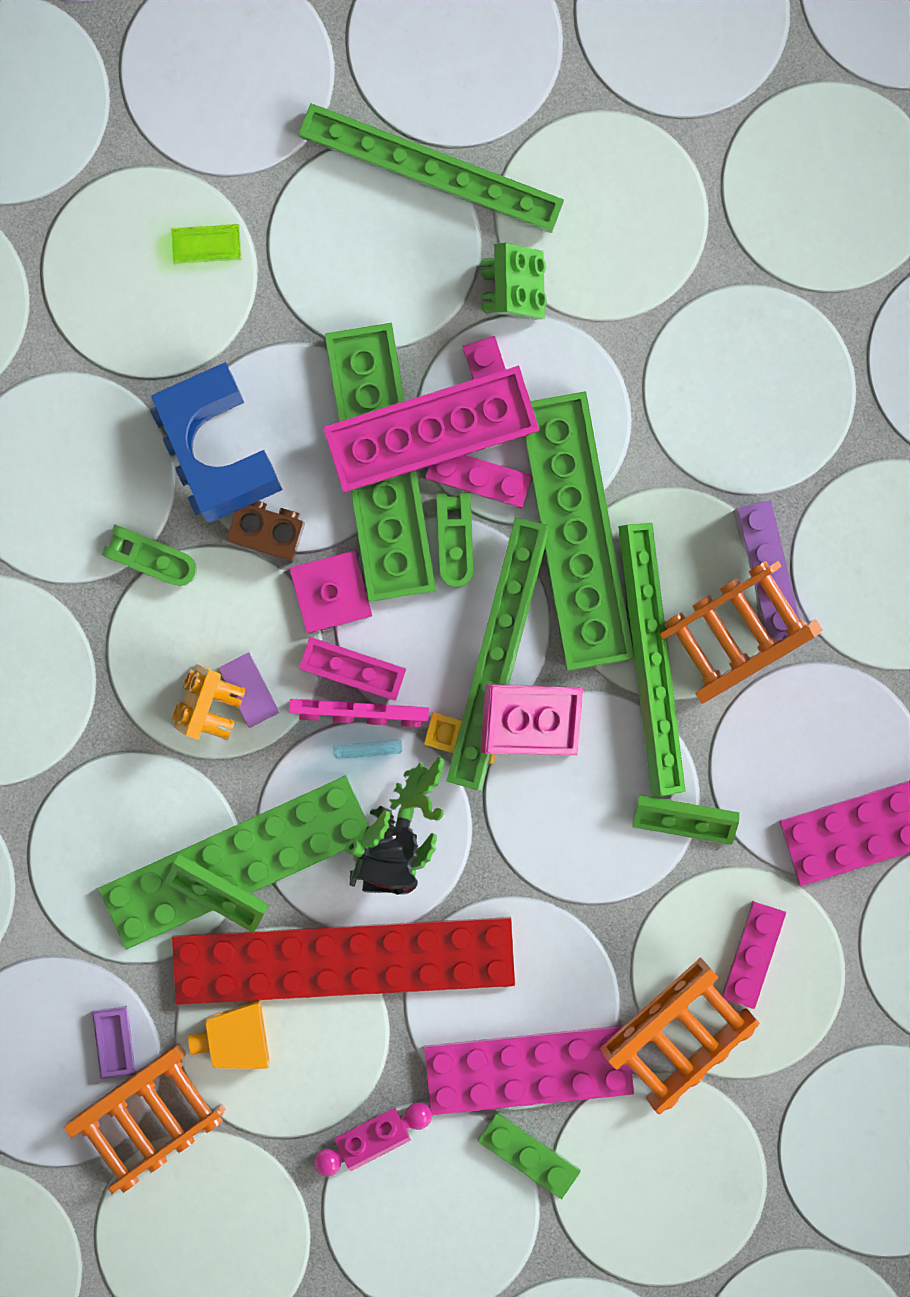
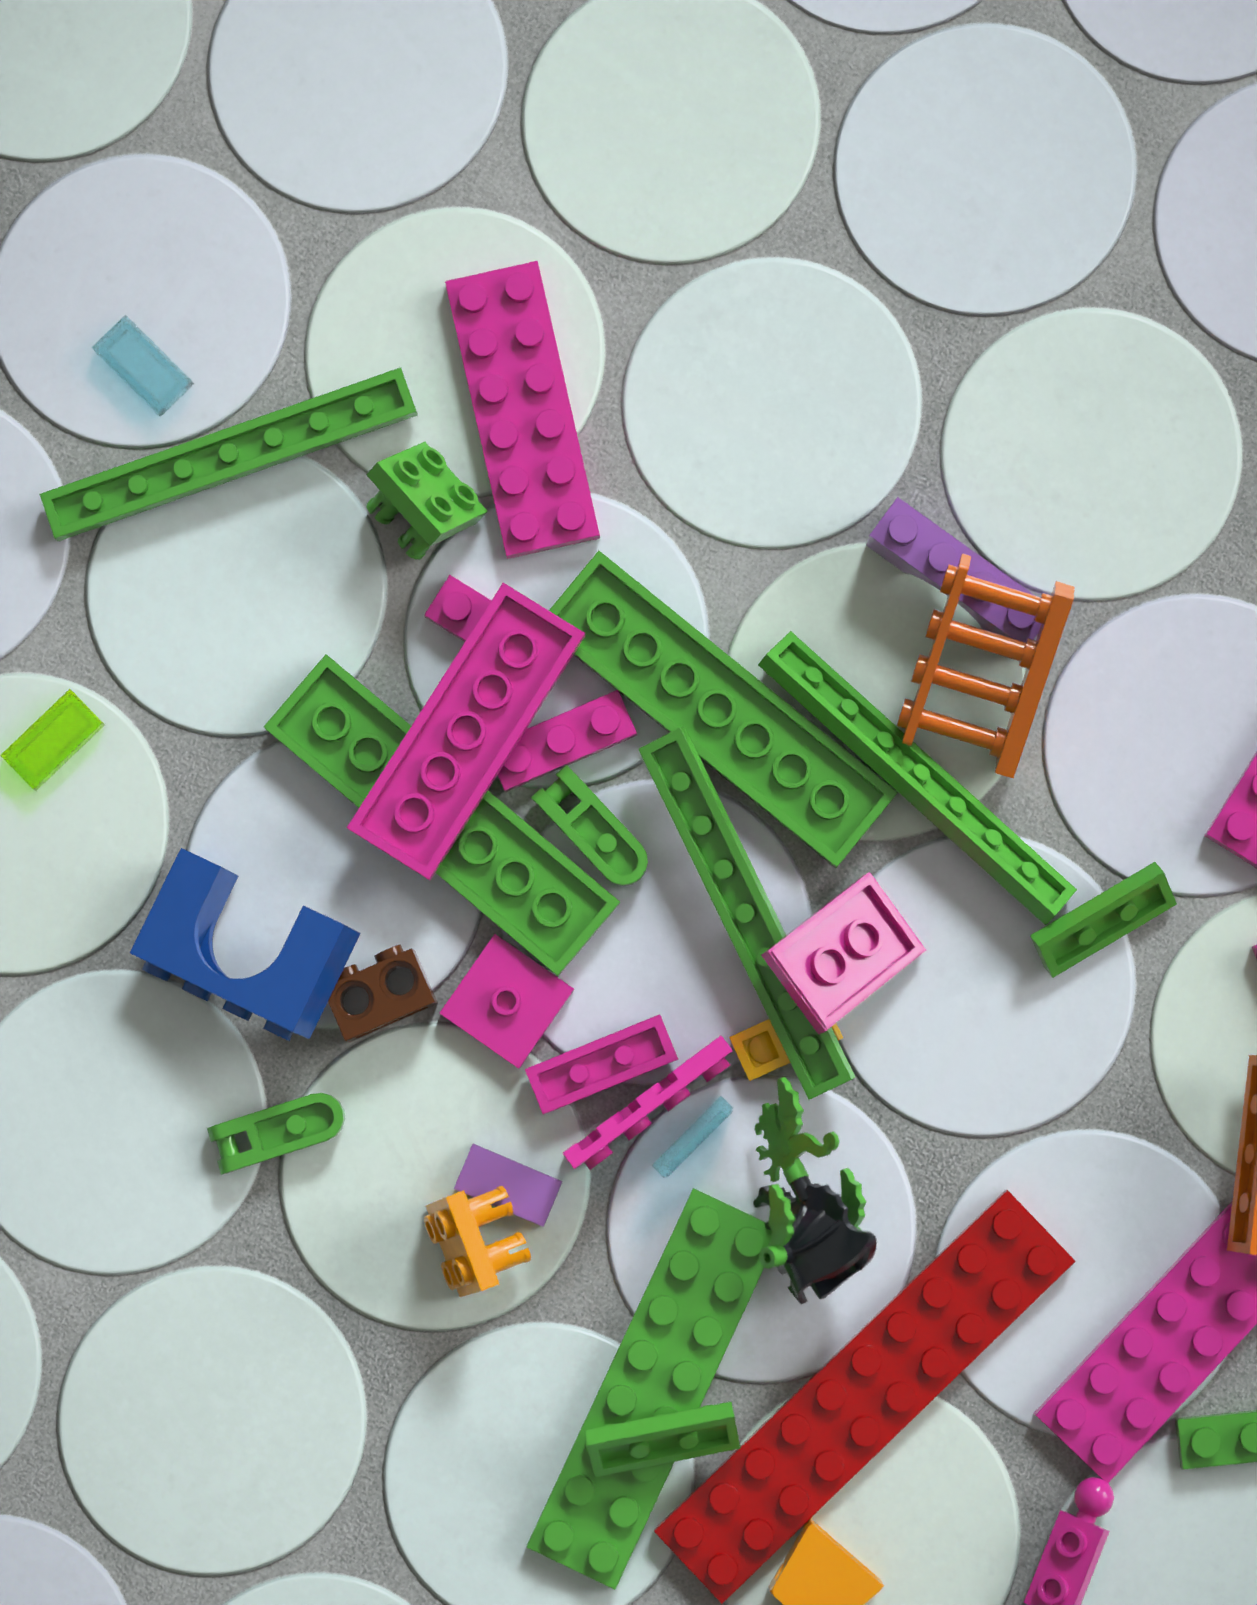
camera: 30 degrees left, 5 degrees down
none -> clear light blue tile [92,315,194,417]
none -> dark pink plate [445,261,600,559]

